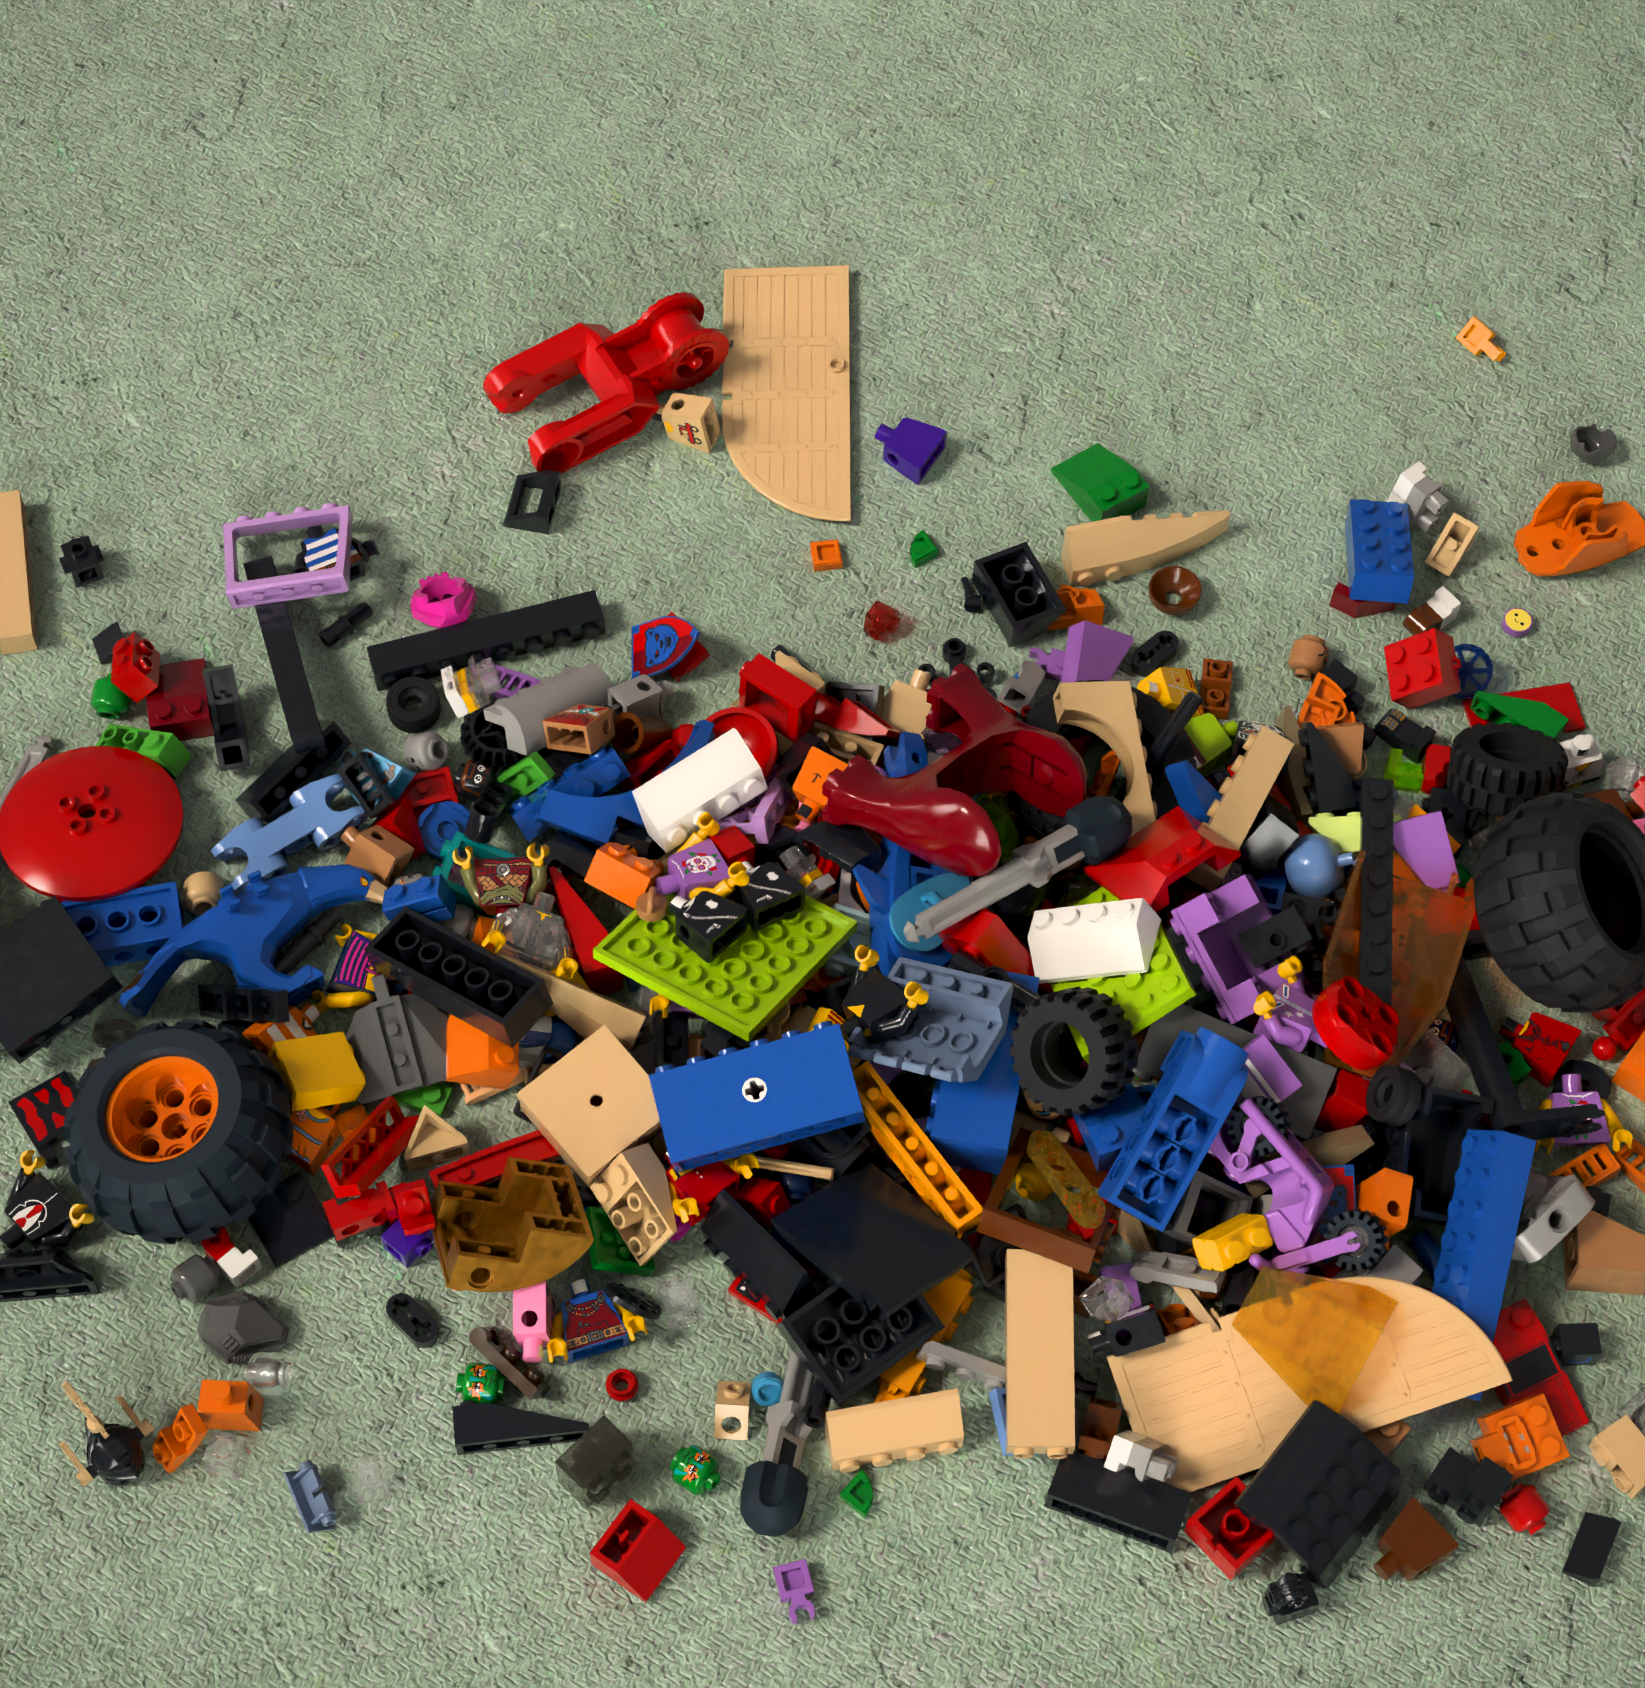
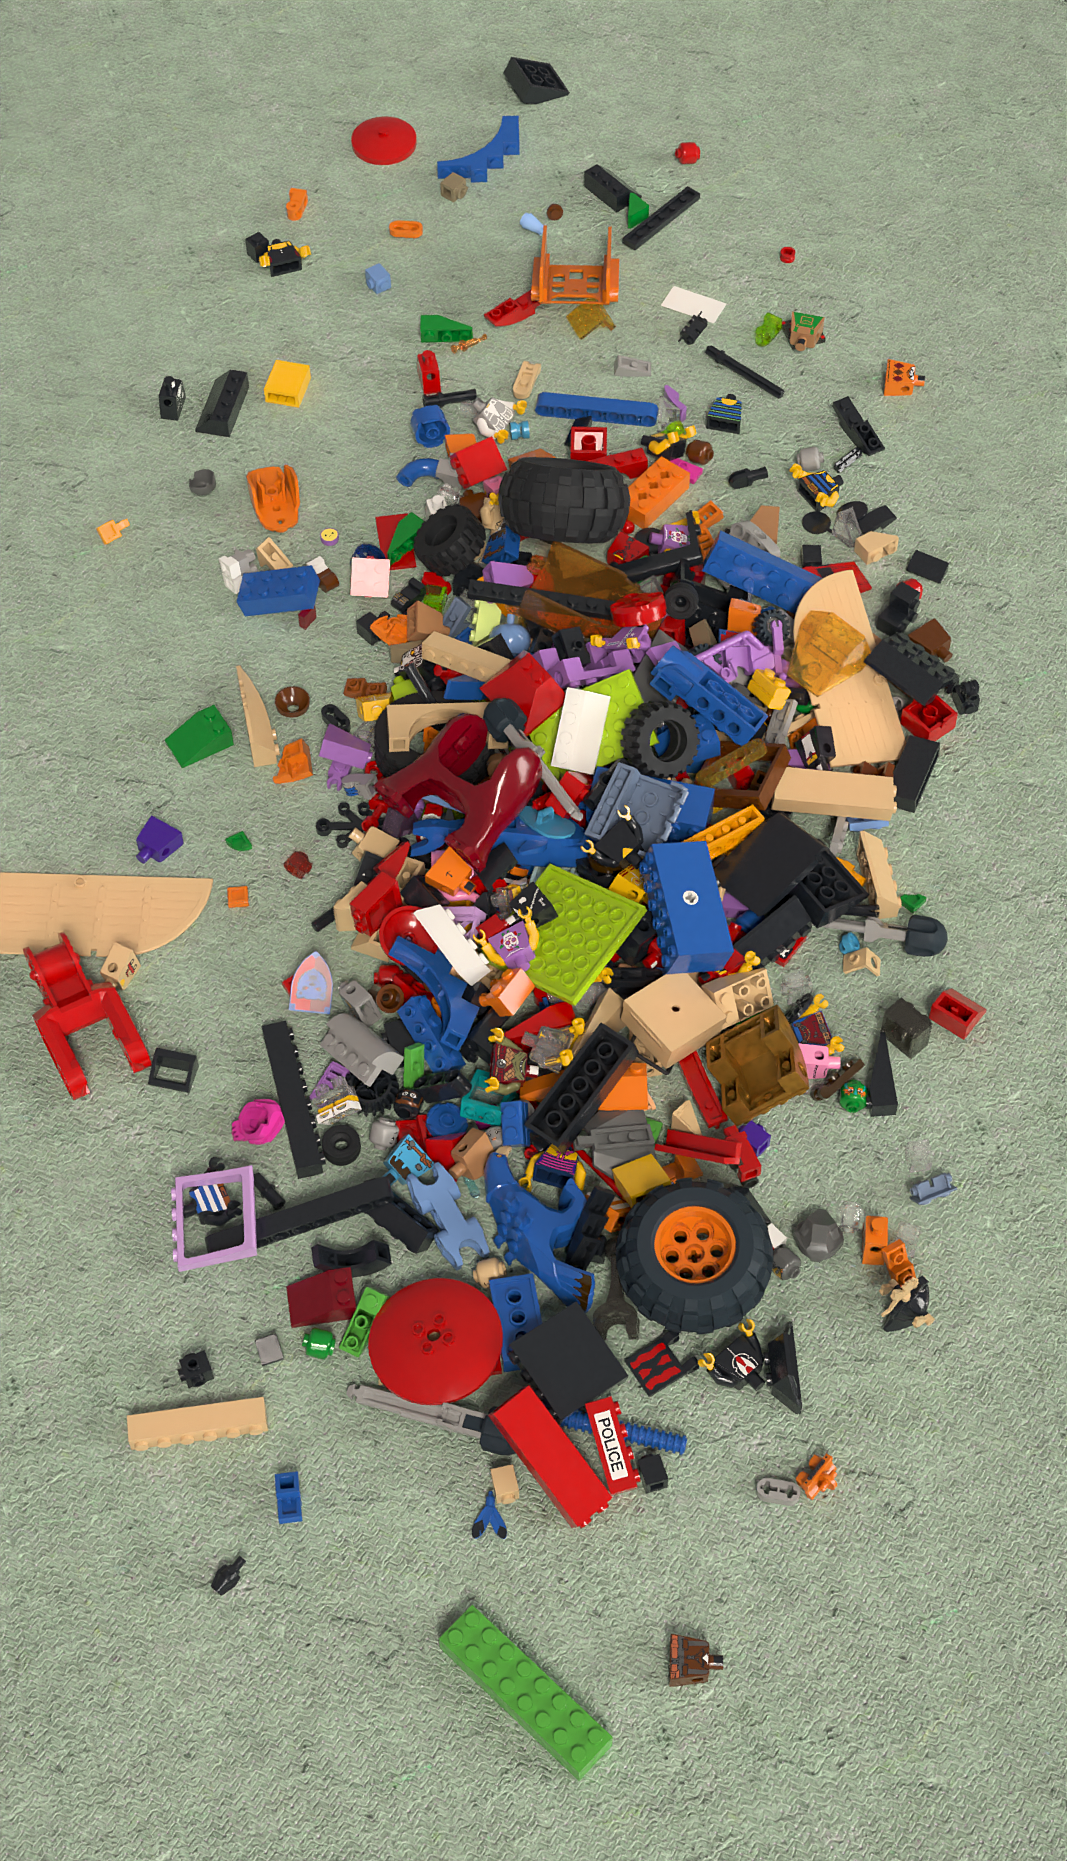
camera: 85 degrees left, 5 degrees down
red brick [111,632,160,703] -> none
black slope [337,752,396,819] -> none
black beam [386,1293,439,1348] -> none
red bracket [392,1179,436,1236] -> none
medium nougat torso [542,704,616,754] -> none
red plate [605,1369,639,1402] -> none
medium nougat tile [636,886,667,922] -> none
black torso [669,891,748,963] -> none
green head [670,1445,722,1496] -> none
medium lavender plate [773,1559,815,1625] -> none
black hand [961,577,981,613] -> none
black slope [972,542,1066,647] -> none
clear brick [1079,1276,1135,1323] -> none
light grey hips [1104,1430,1179,1482] -> none
medium nougat head [1287,635,1330,681] -> none
black slope [1298,721,1356,813] -> none
orange piece [1470,1393,1570,1482] -> none

